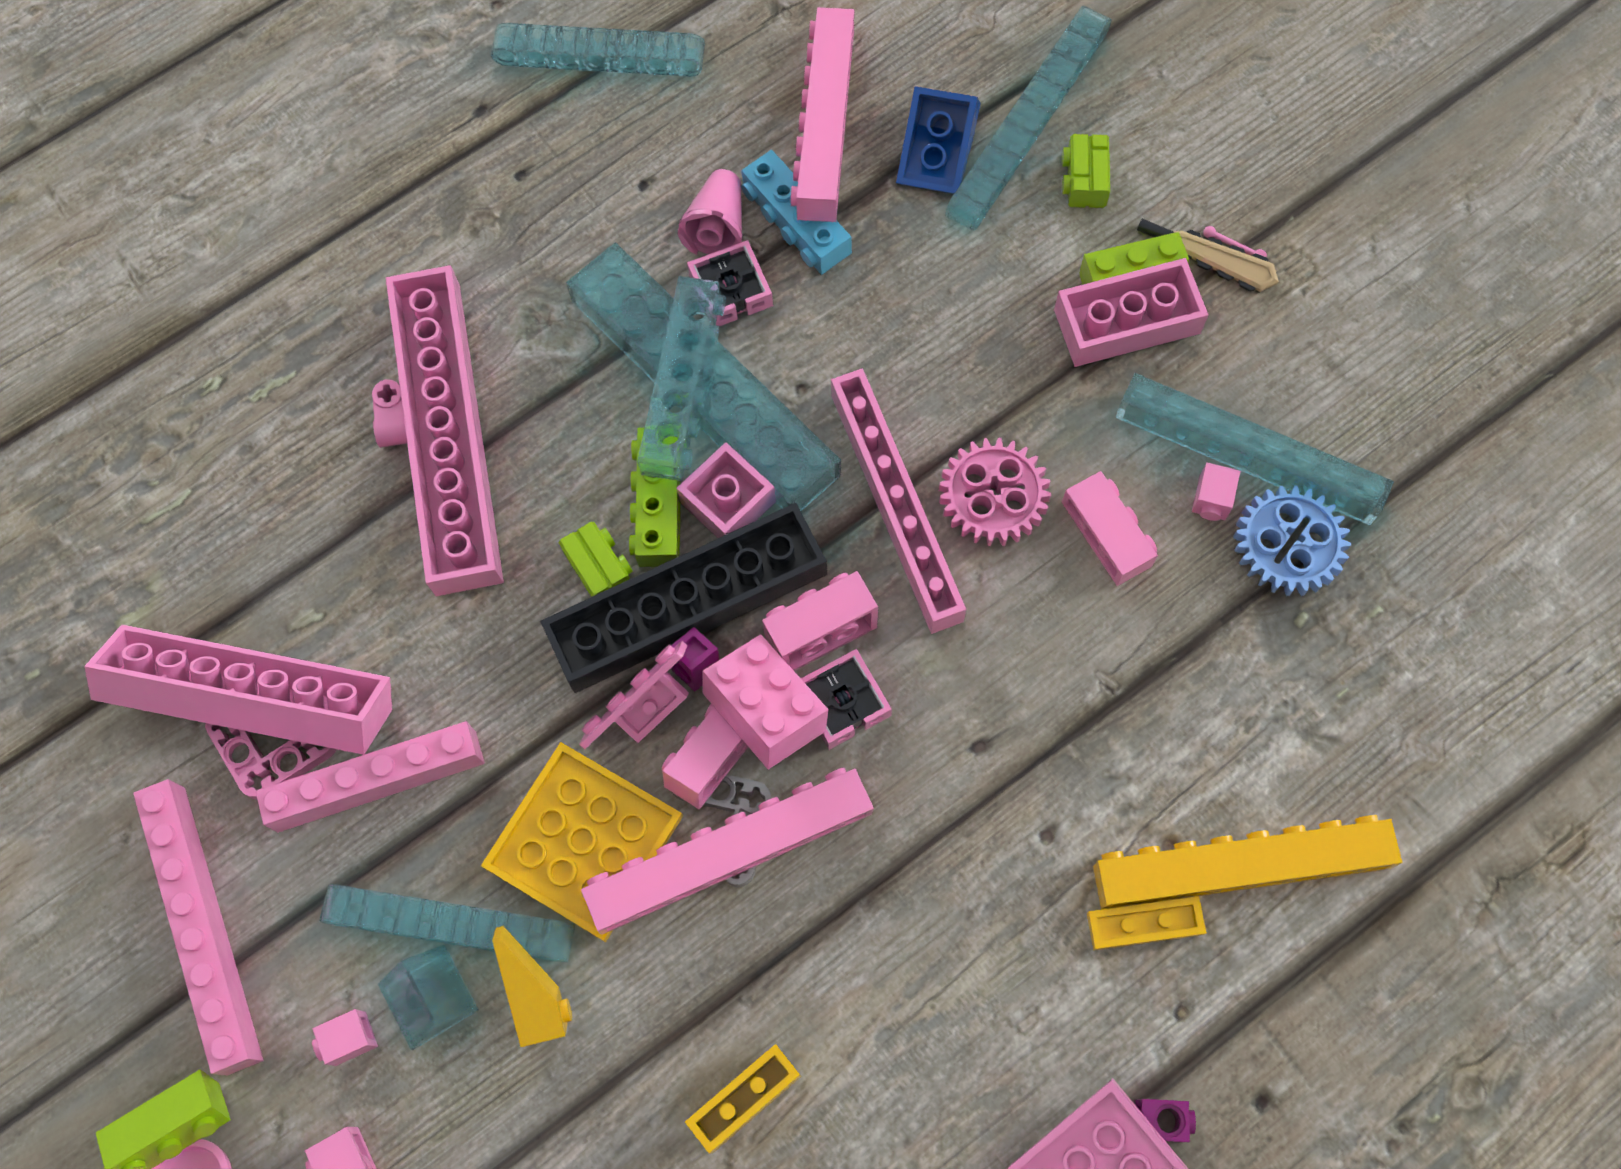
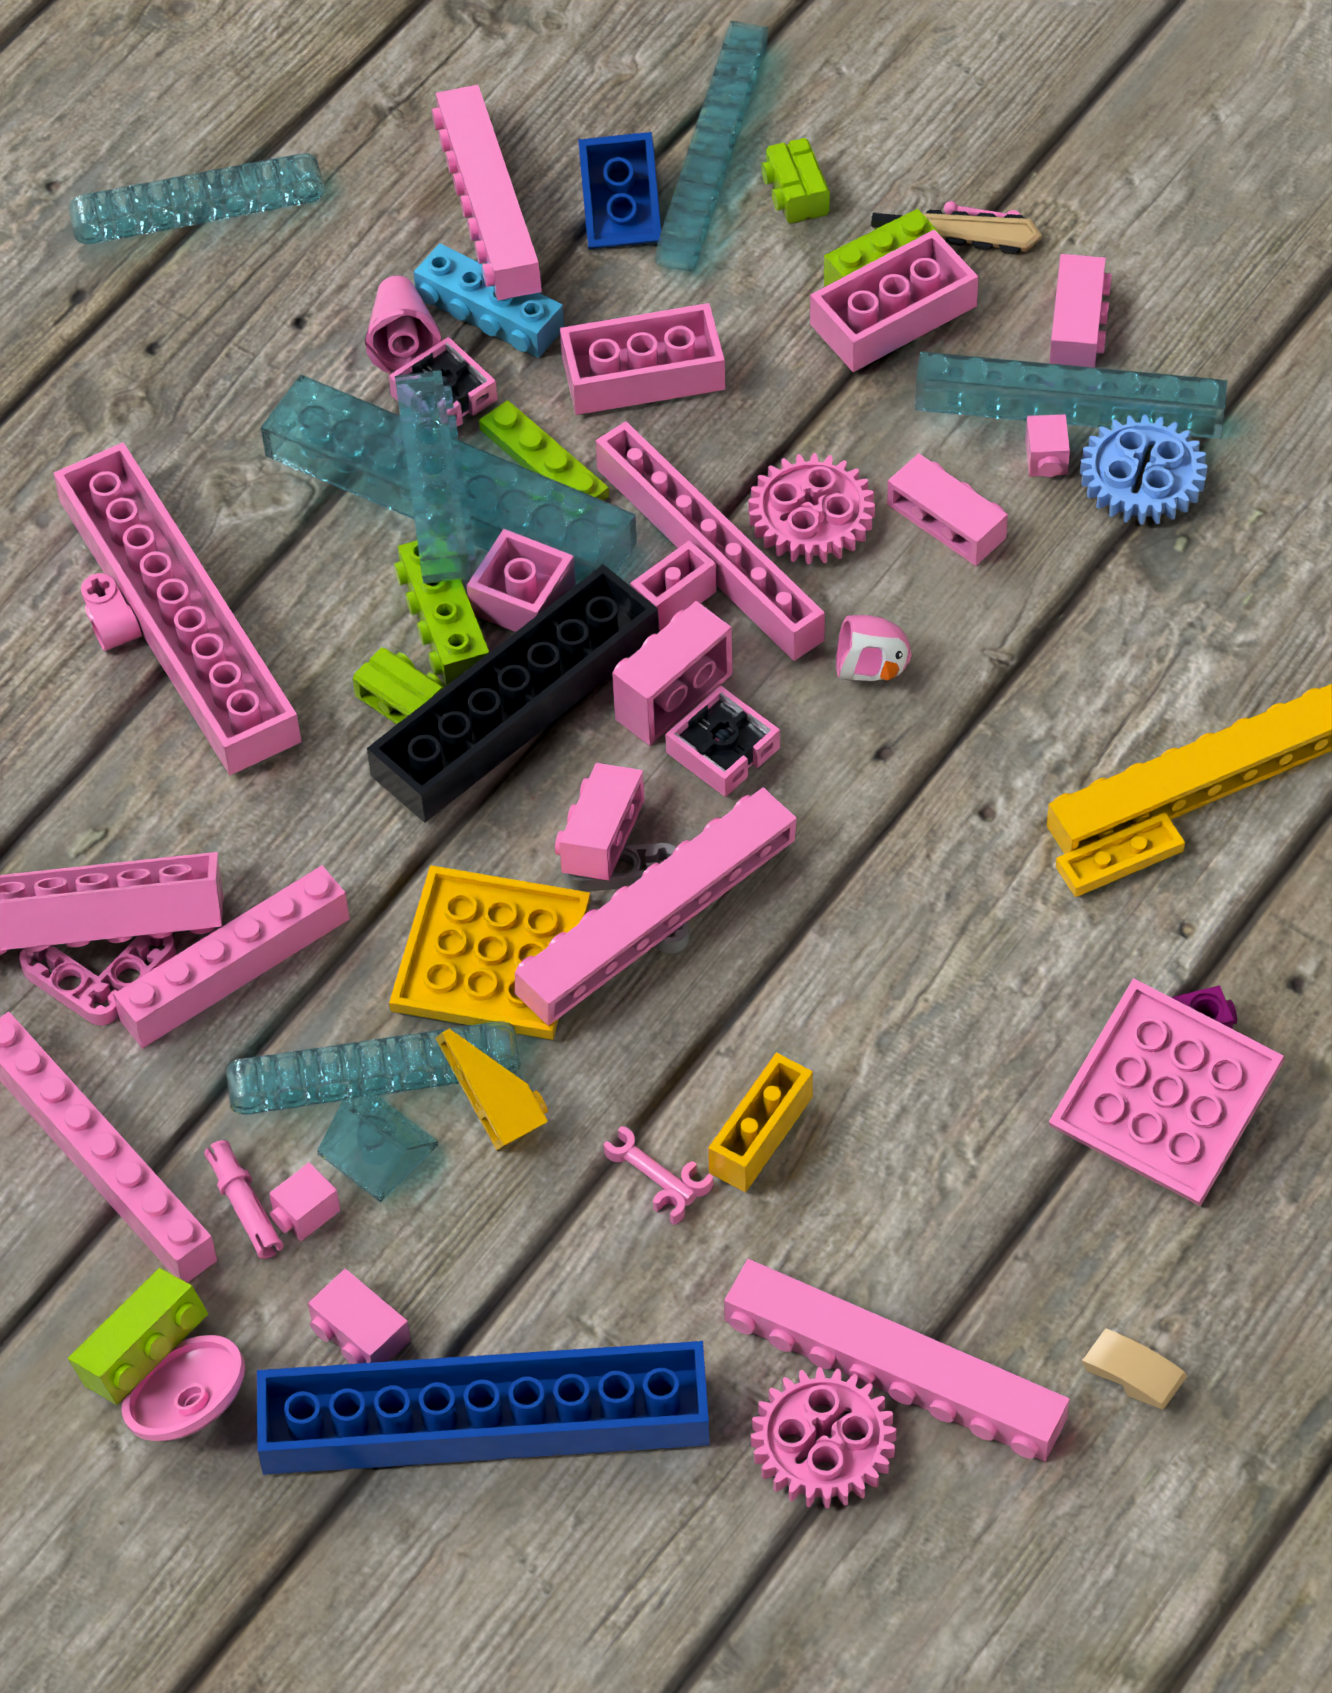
camera: 20 degrees left, 15 degrees down
bright pink bracket [579,641,689,749] -> none
magenta brick [671,627,719,692] -> none
bright pink brick [702,634,829,770] -> none
none -> bright pink pin [204,1140,284,1259]
none -> lime plate [479,400,609,518]
none -> bright pink brick [560,303,725,415]
none -> bright pink bar [603,1126,714,1225]
none -> bright pink brick [630,540,717,632]
none -> piece [836,615,912,681]
none -> bright pink brick [1049,254,1112,369]

